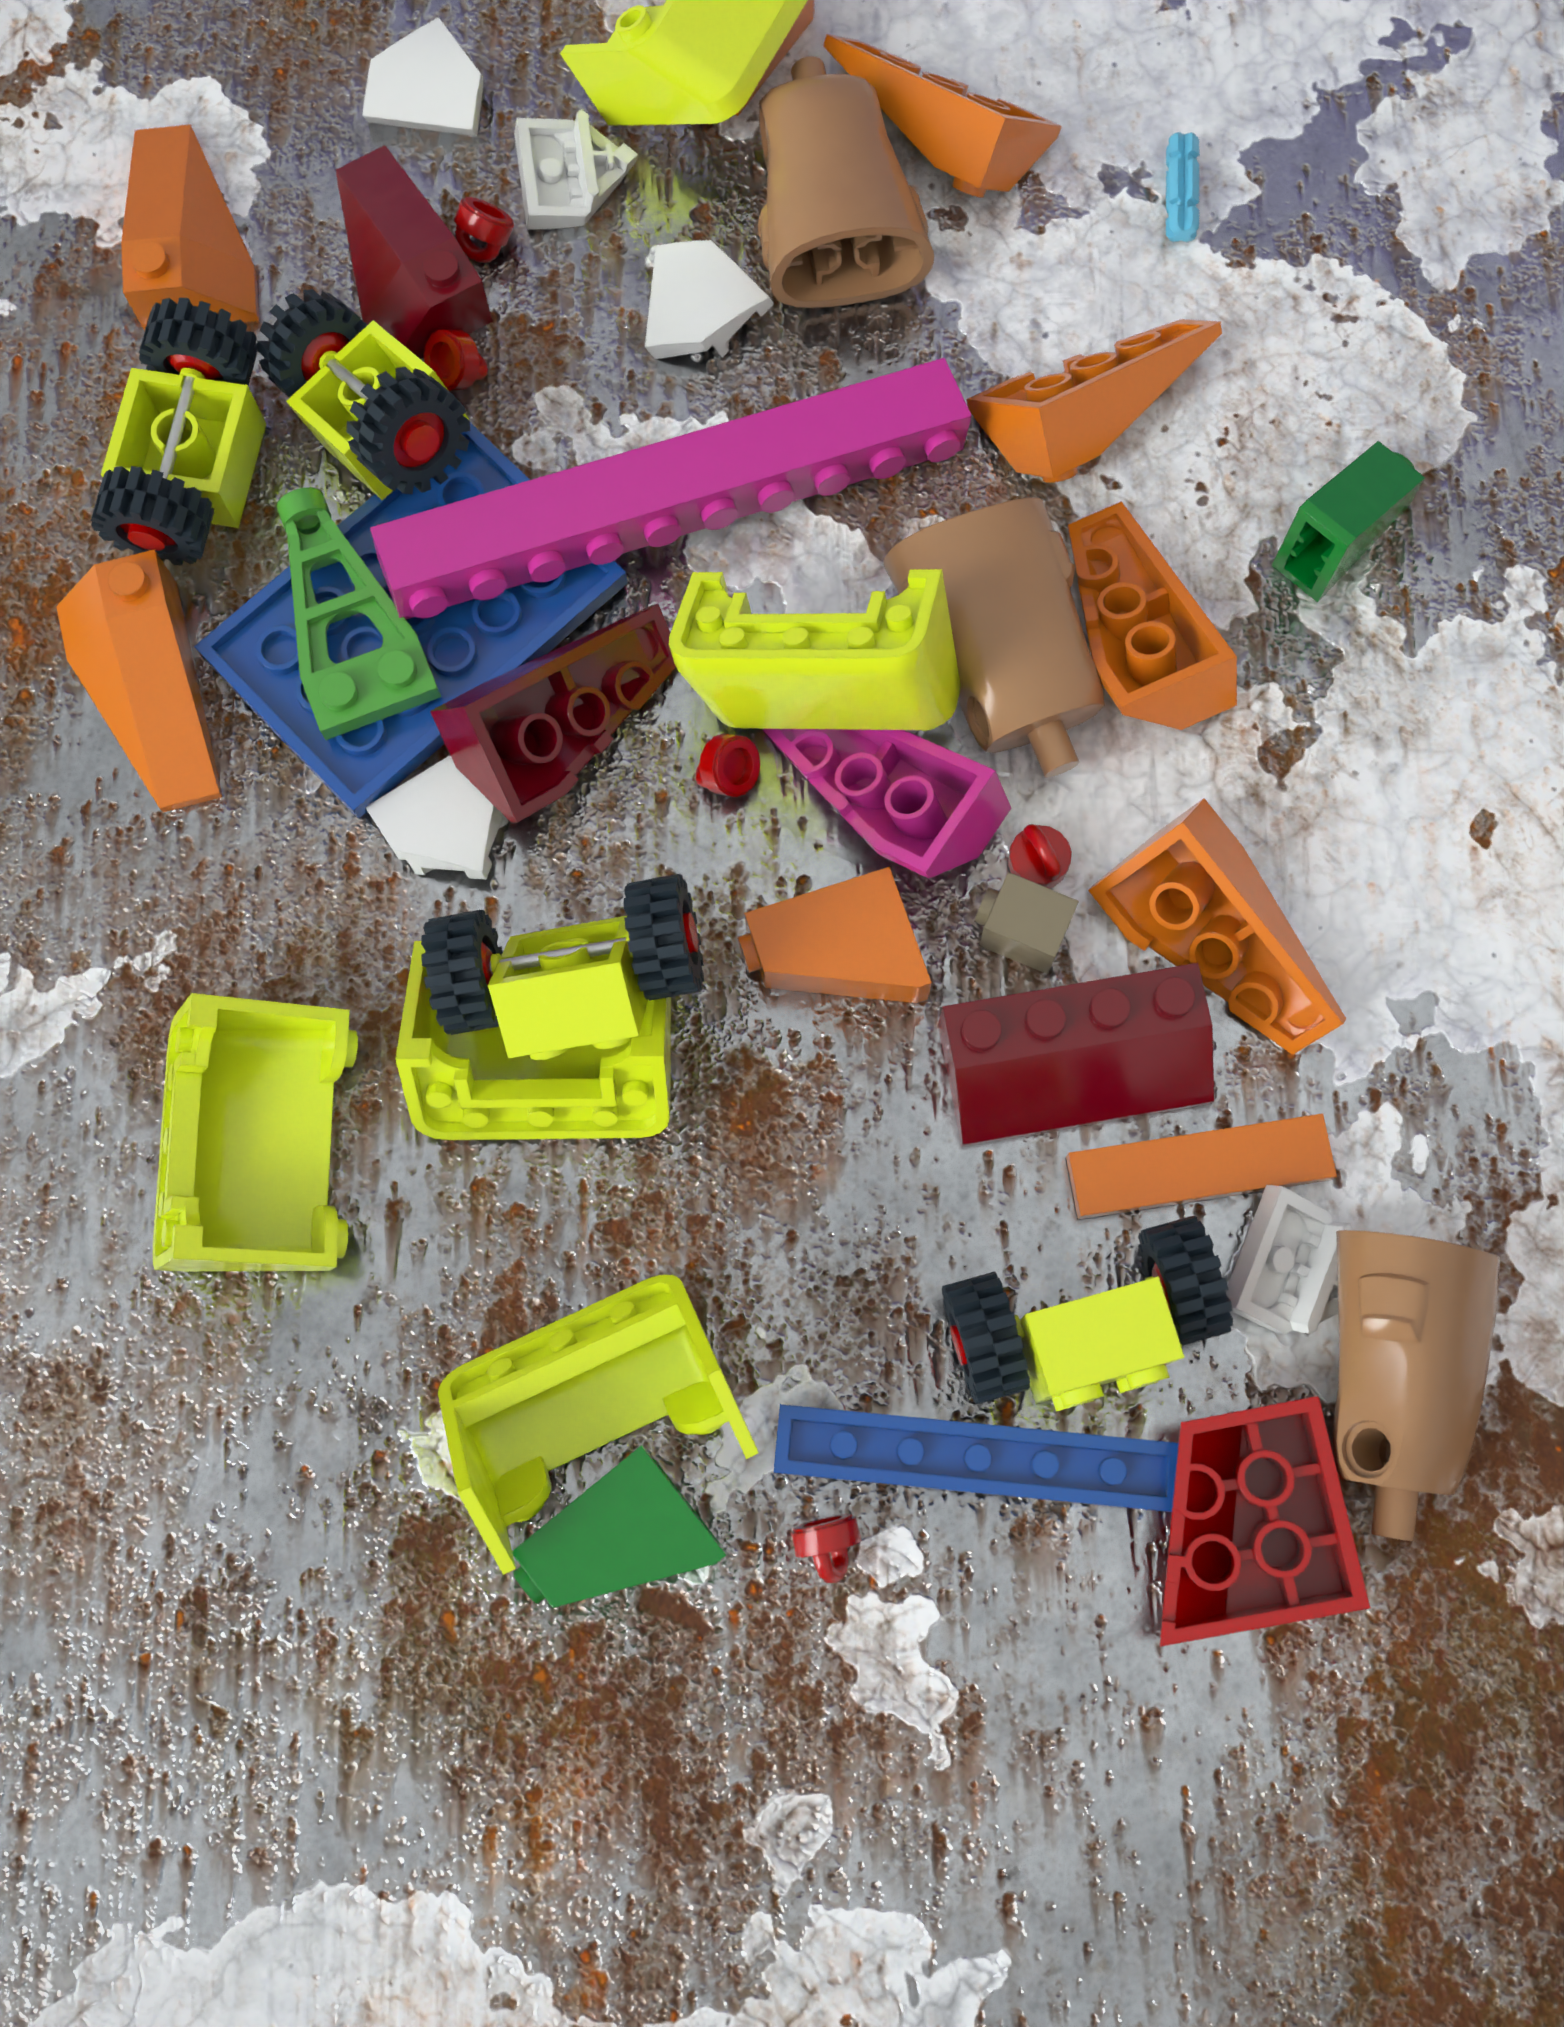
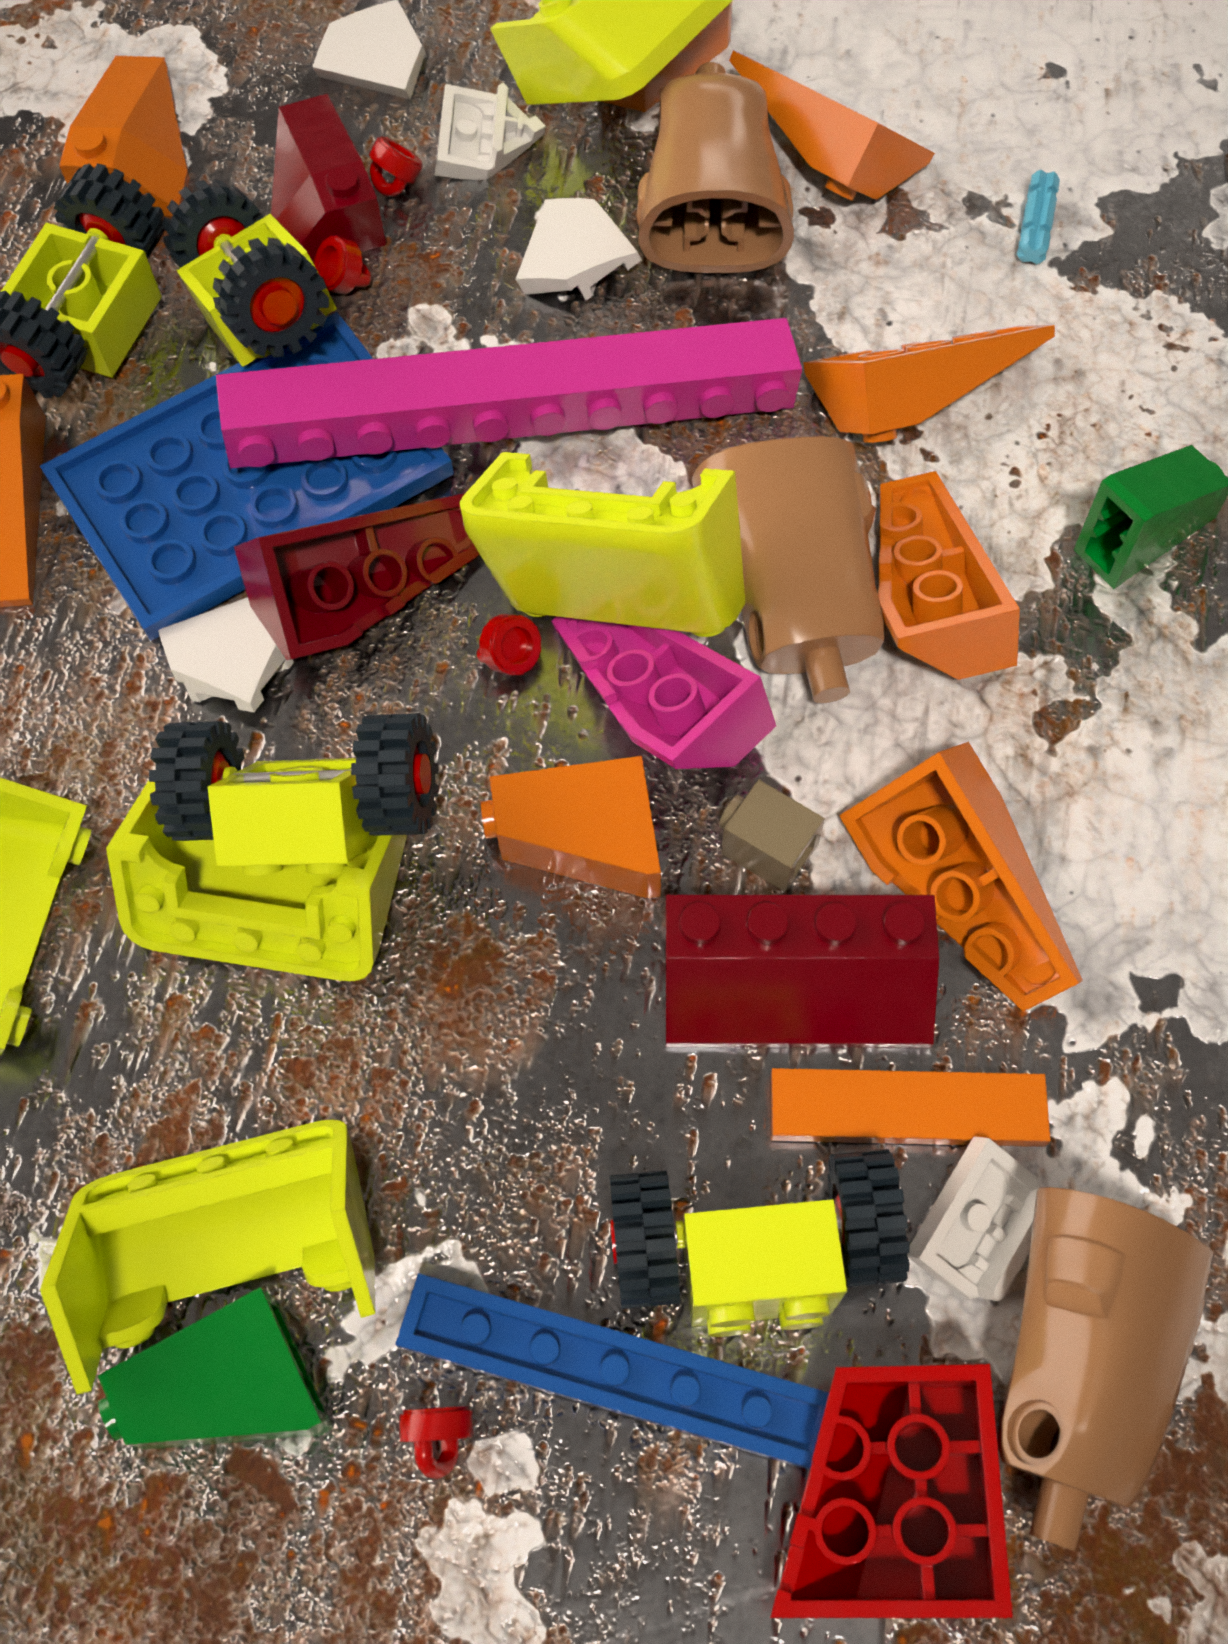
camera: 10 degrees right, 10 degrees down
bright green plate [276,487,441,740] -> none
red tile [1008,824,1072,889] -> none

